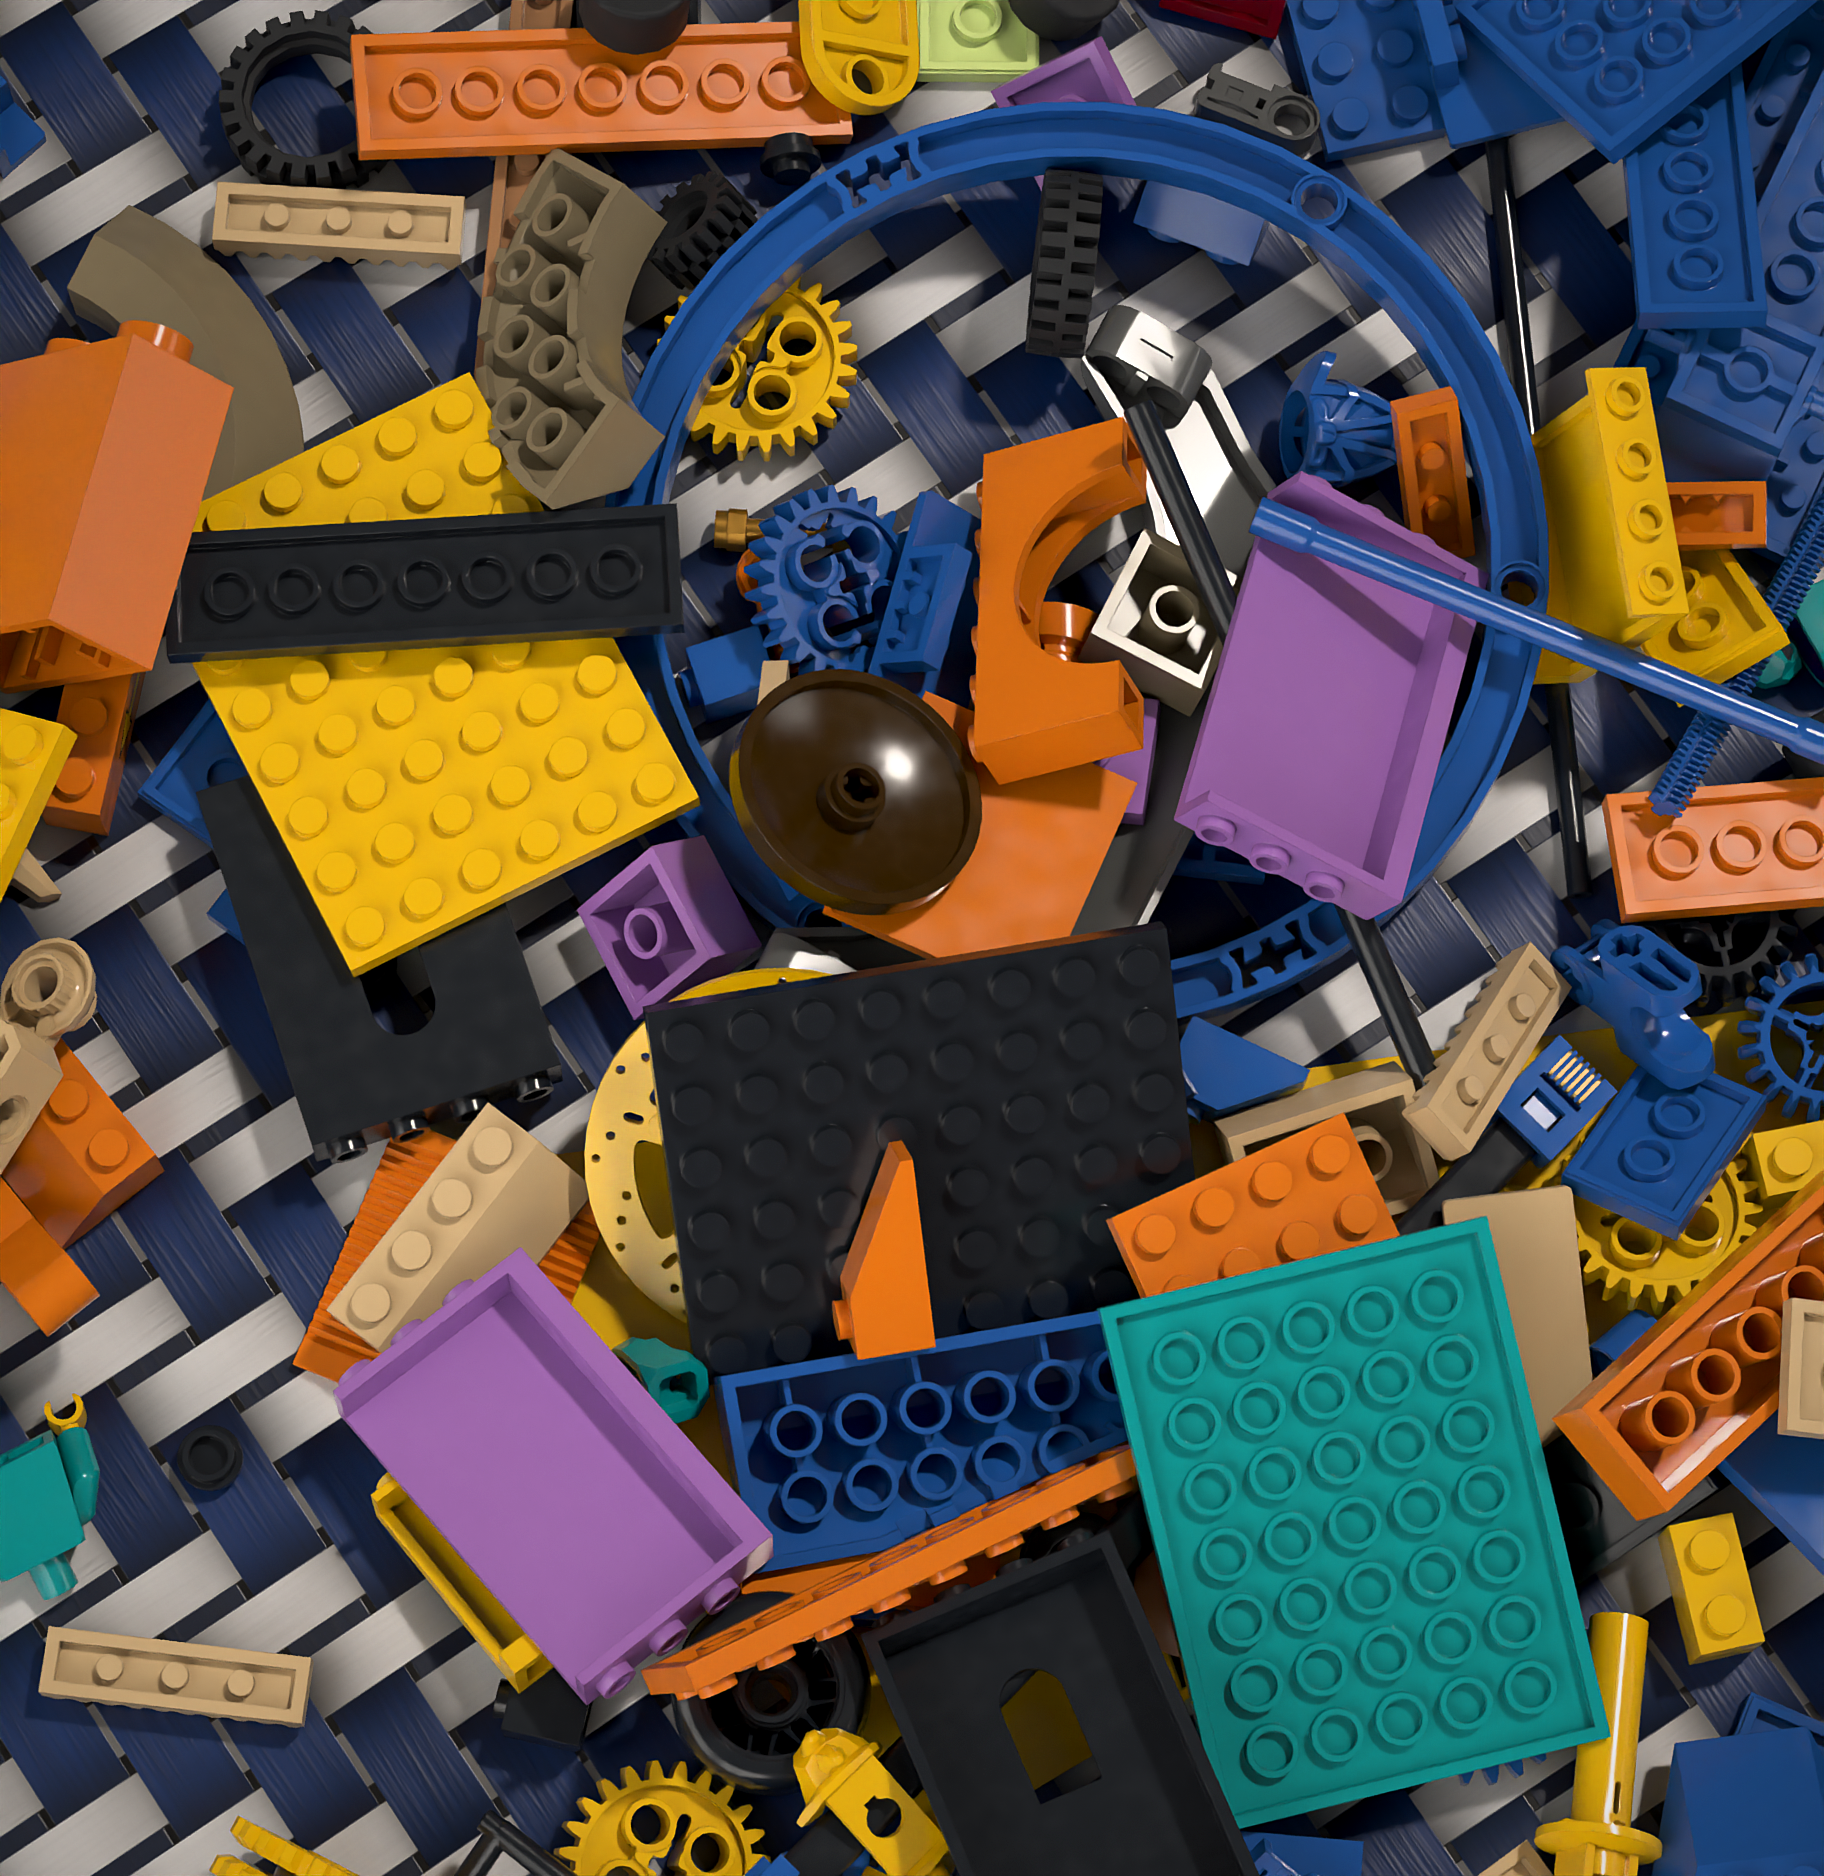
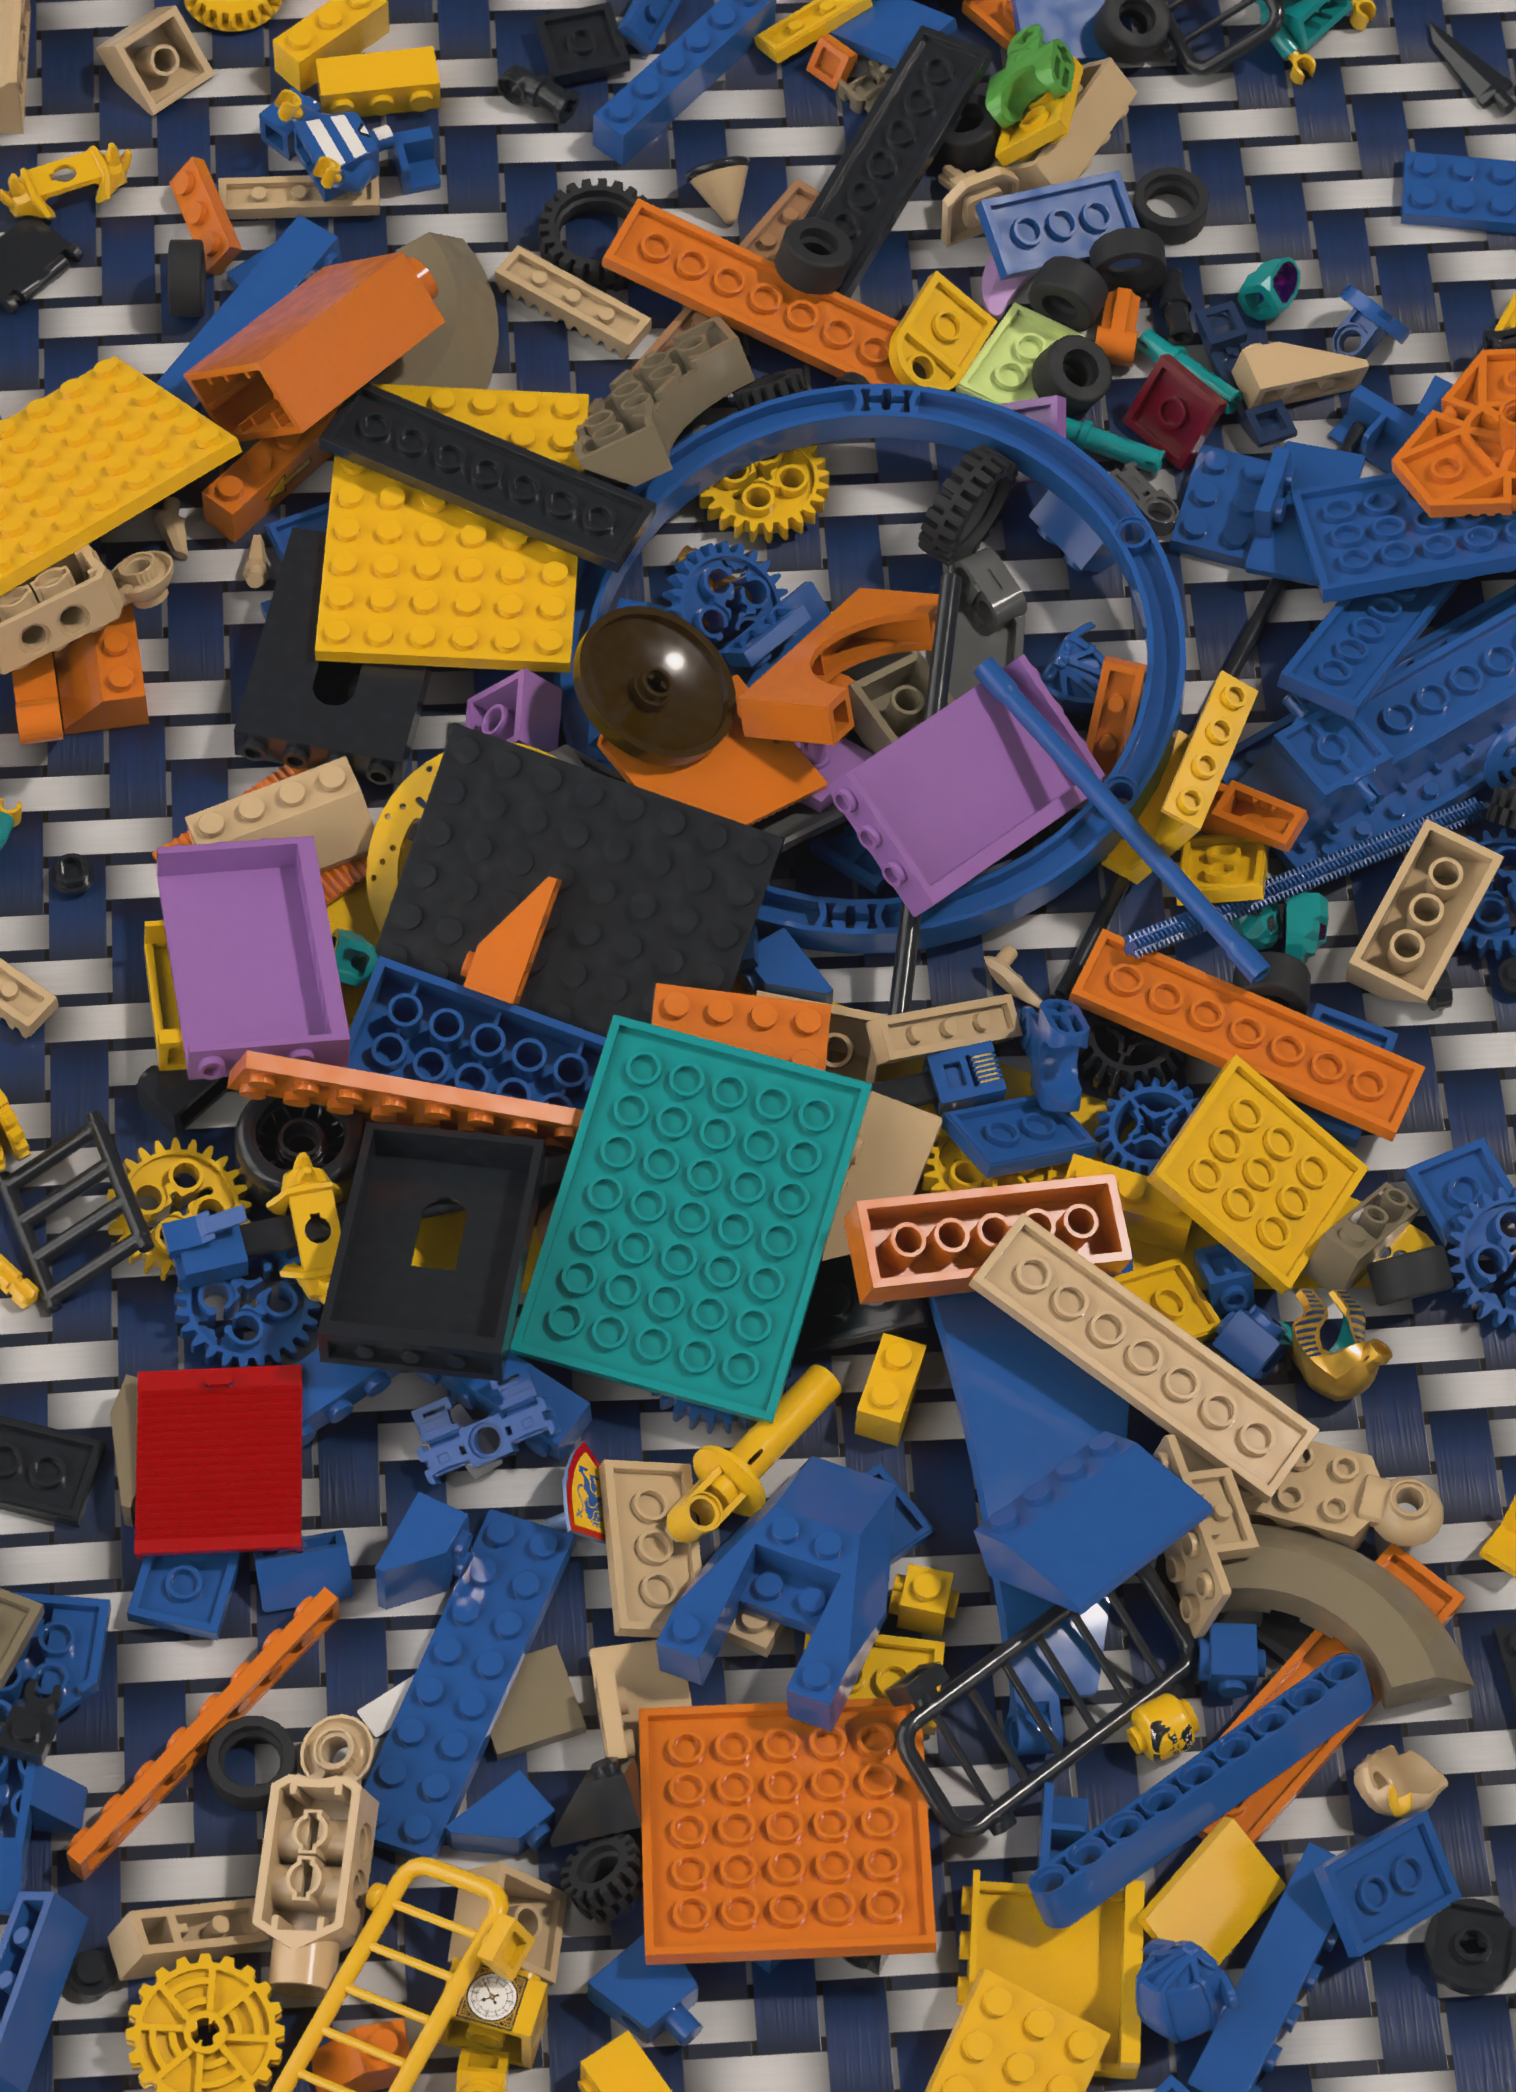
camera: 30 degrees right, 15 degrees down
none -> tan bar [242,535,270,588]
none -> tan bar [984,945,1043,1009]
none -> teal pin [1066,417,1166,476]

